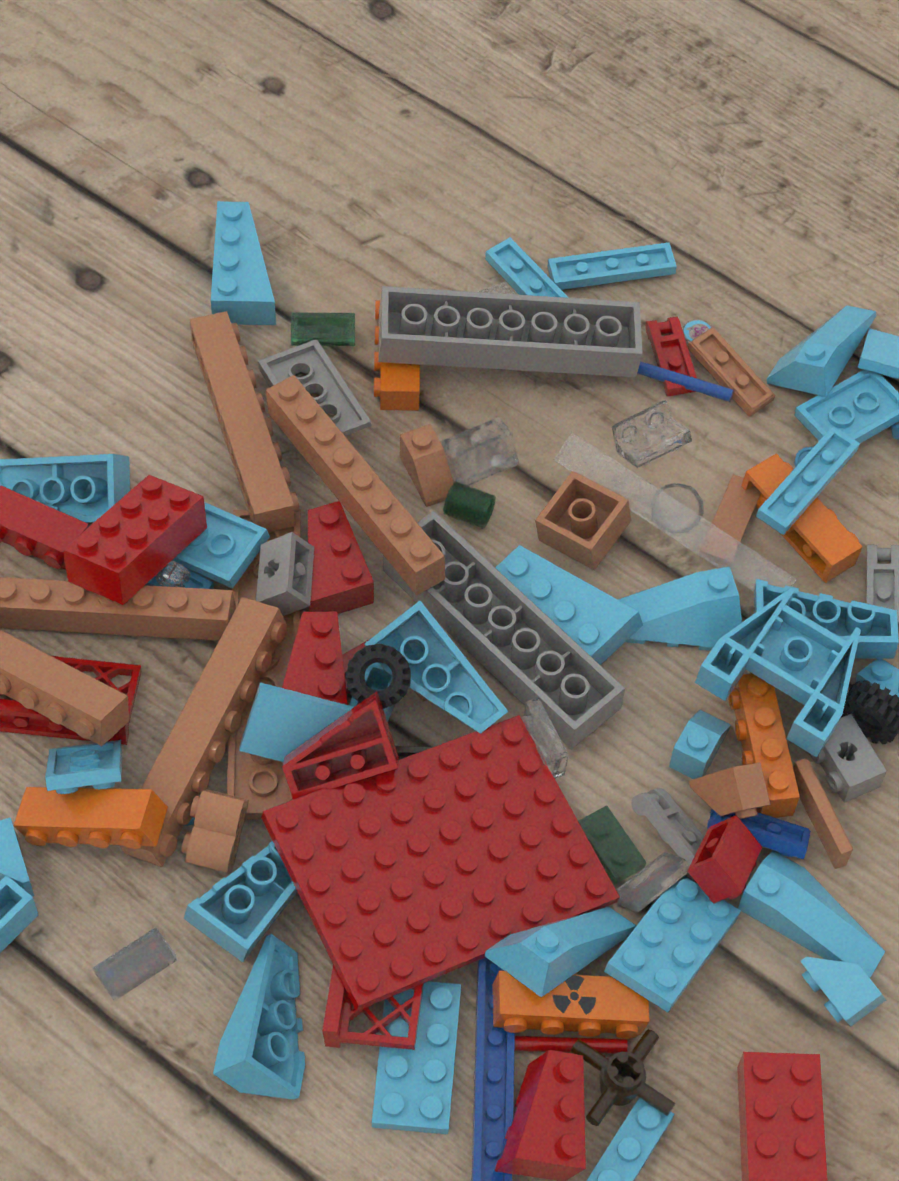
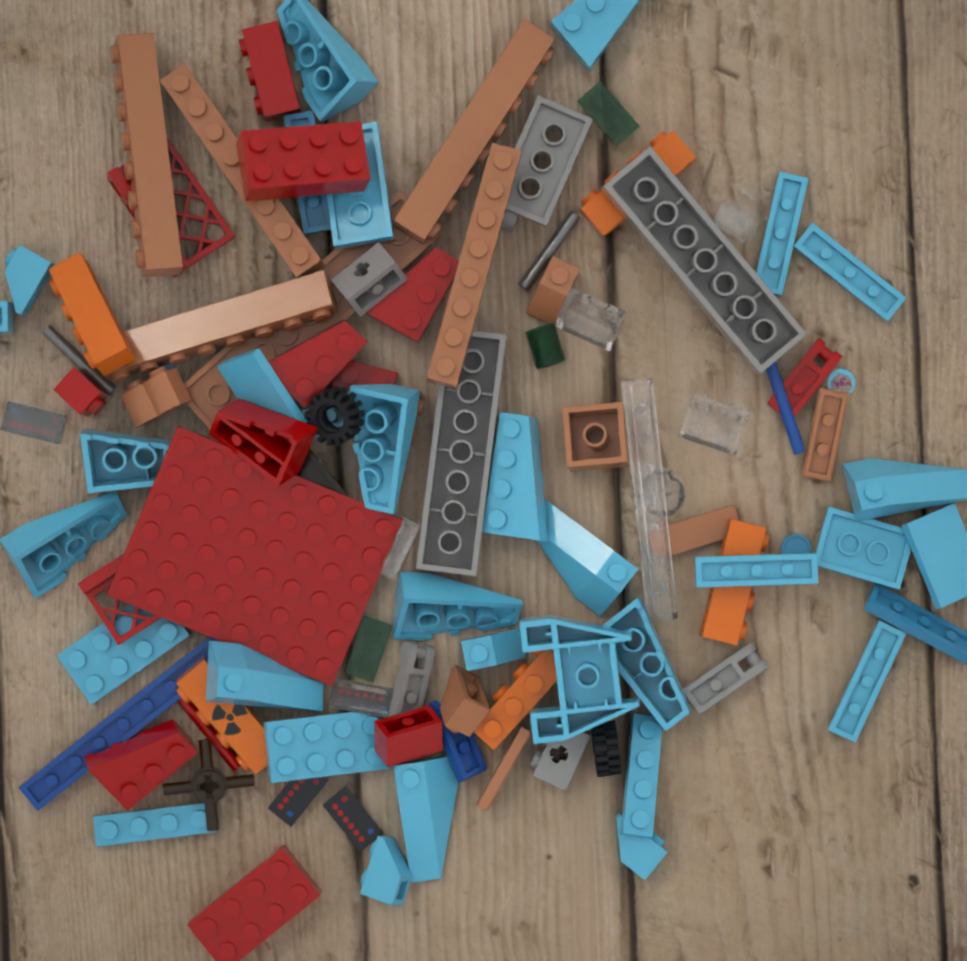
camera: 55 degrees right, 30 degrees up
medium azure plate [45,740,122,794] -> none
clear bush [155,561,191,587] -> none
none -> flat silver bar [42,325,116,396]
none -> red brick [53,367,108,417]
none -> black tile [268,776,329,827]
none -> black tile [323,785,384,852]
none -> medium azure wedge [393,572,523,641]
none -> flat silver bar [518,211,580,291]

